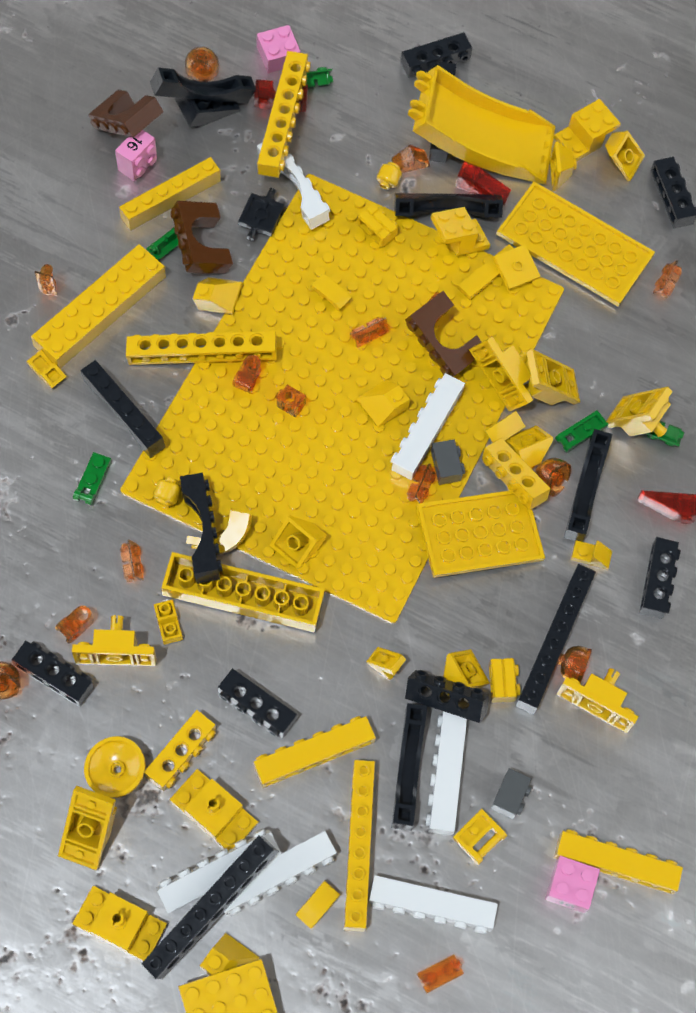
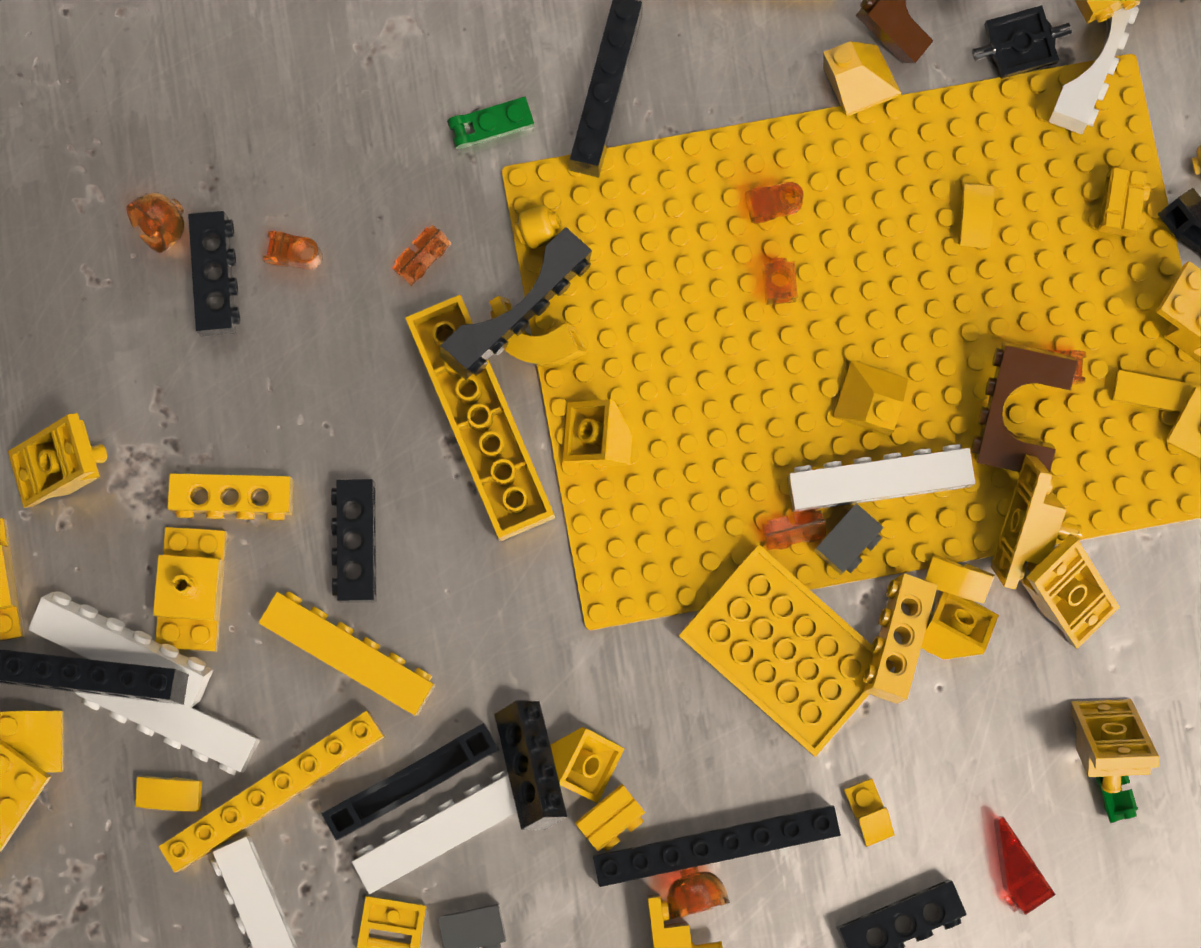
camera: 60 degrees right, 15 degrees up
yellow brick [72,615,156,666] -> none
yellow dish [84,736,145,798] -> none
yellow brick [126,330,277,365] -> none
yellow slope [153,599,183,645] -> none
clear orange hinge [350,317,389,348] -> none
yellow slope [366,647,406,680] -> none
clear orange cylinder [535,458,571,497] -> none
green plate [555,410,608,453] -> none
black arch [564,429,612,542] -> none

